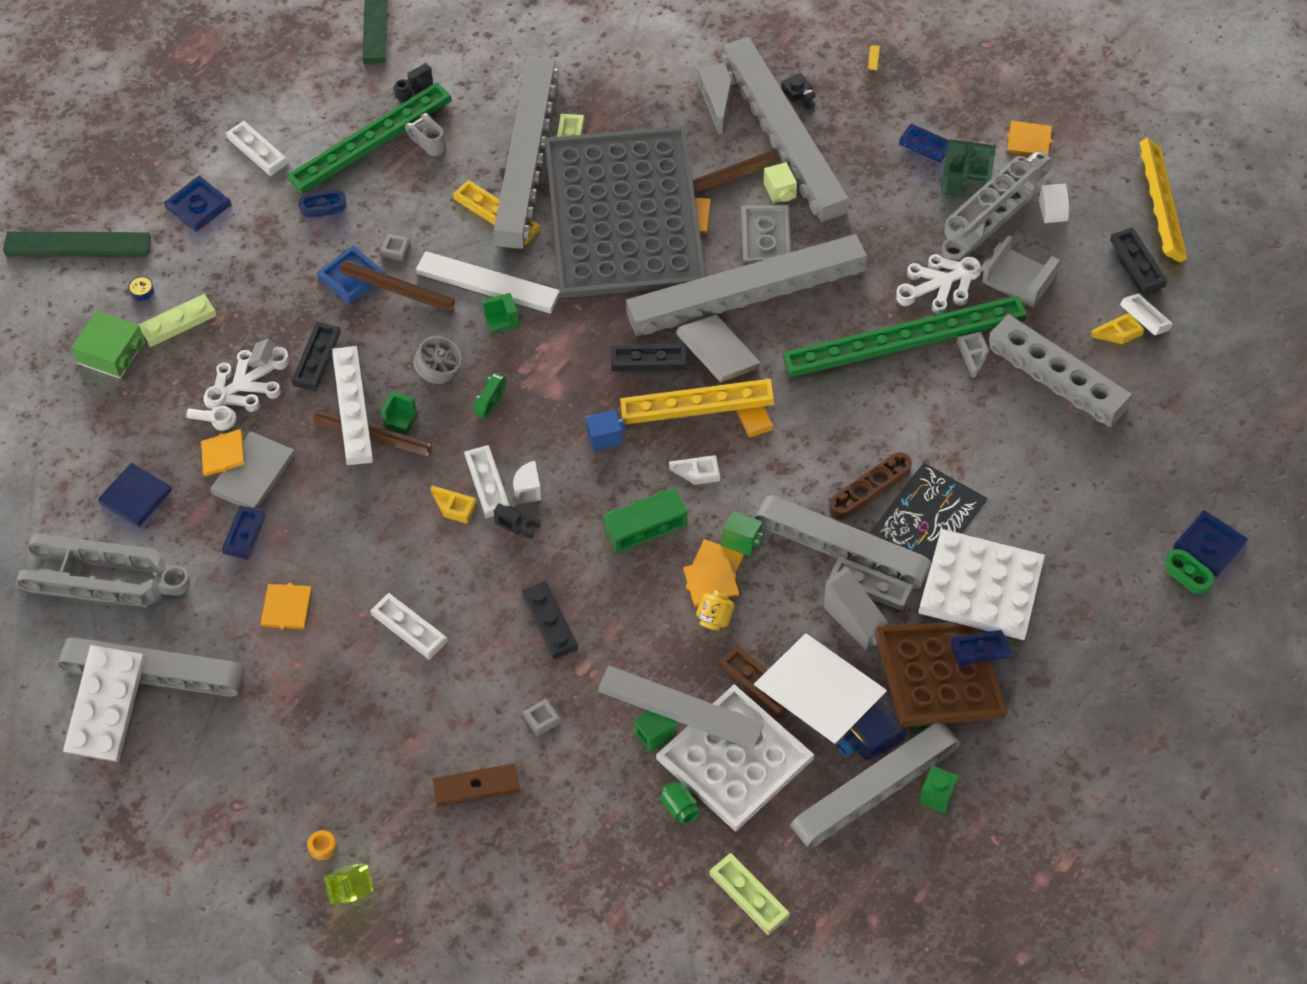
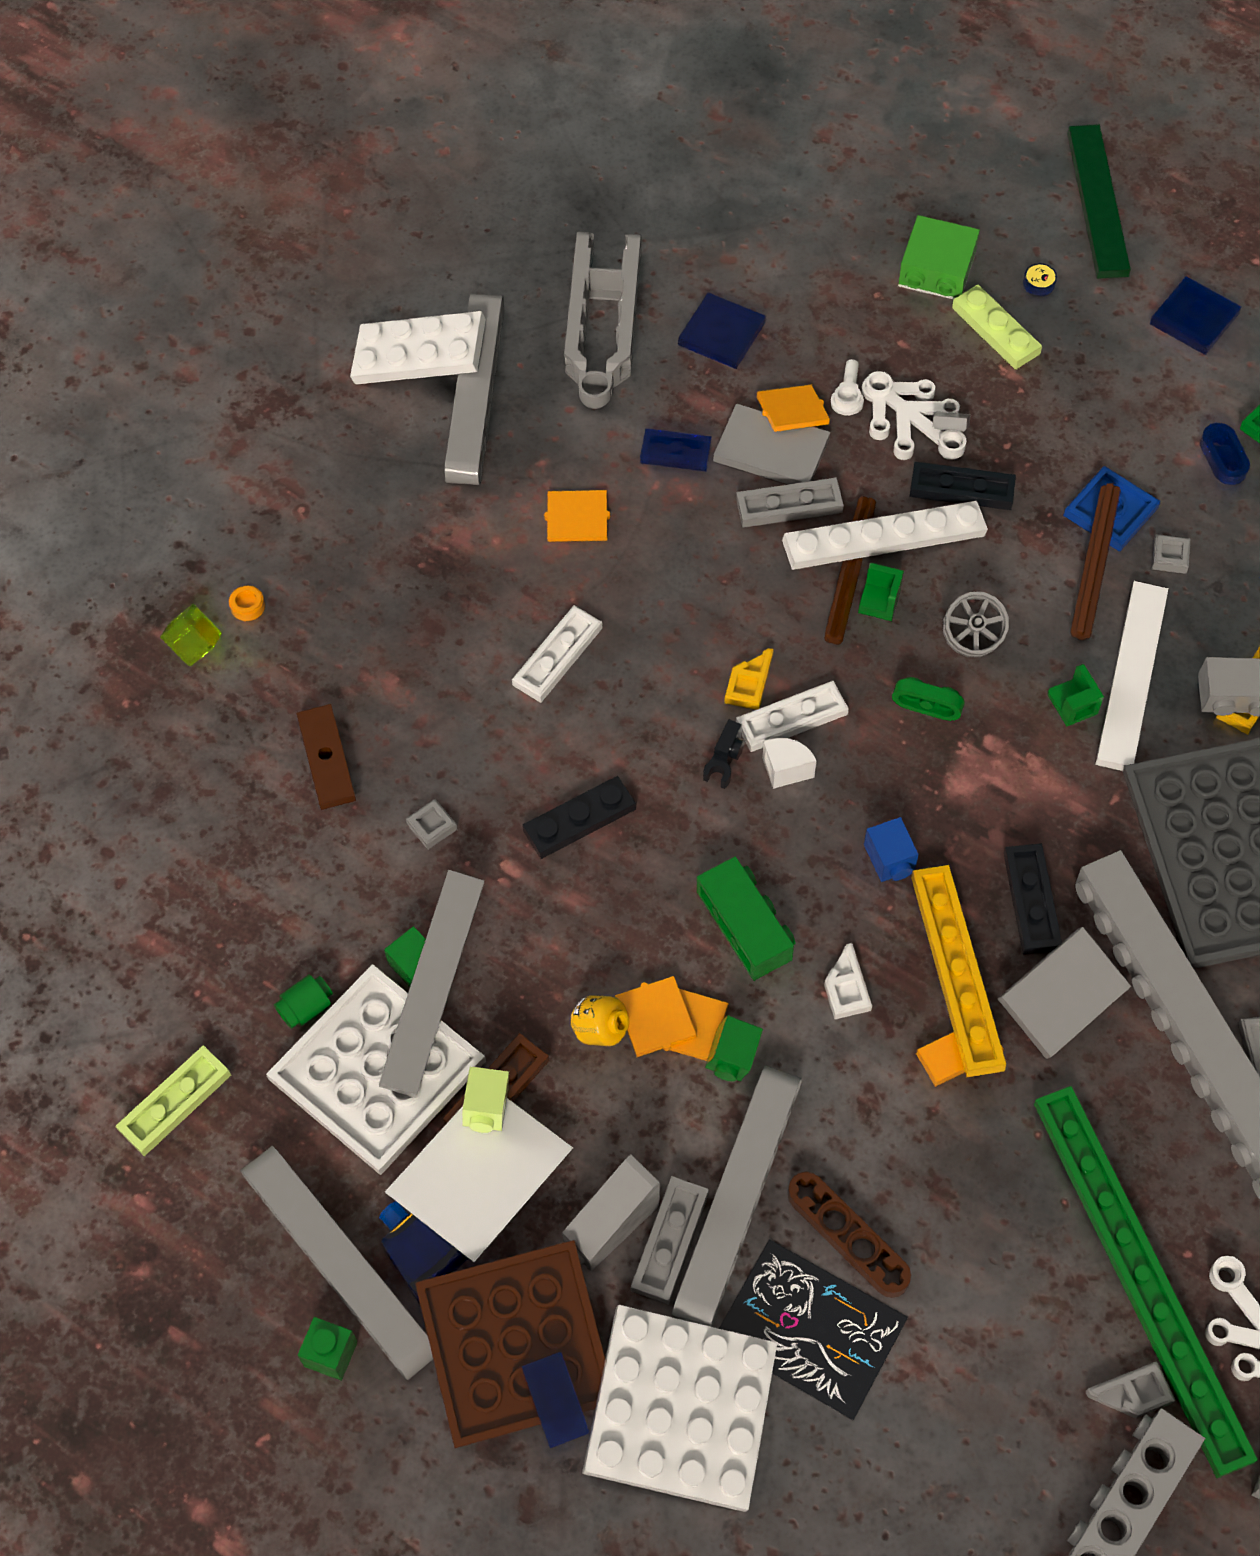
camera: 85 degrees right, 5 degrees up
none -> yellowish green brick [462,1066,509,1133]
none -> light grey plate [736,477,844,528]

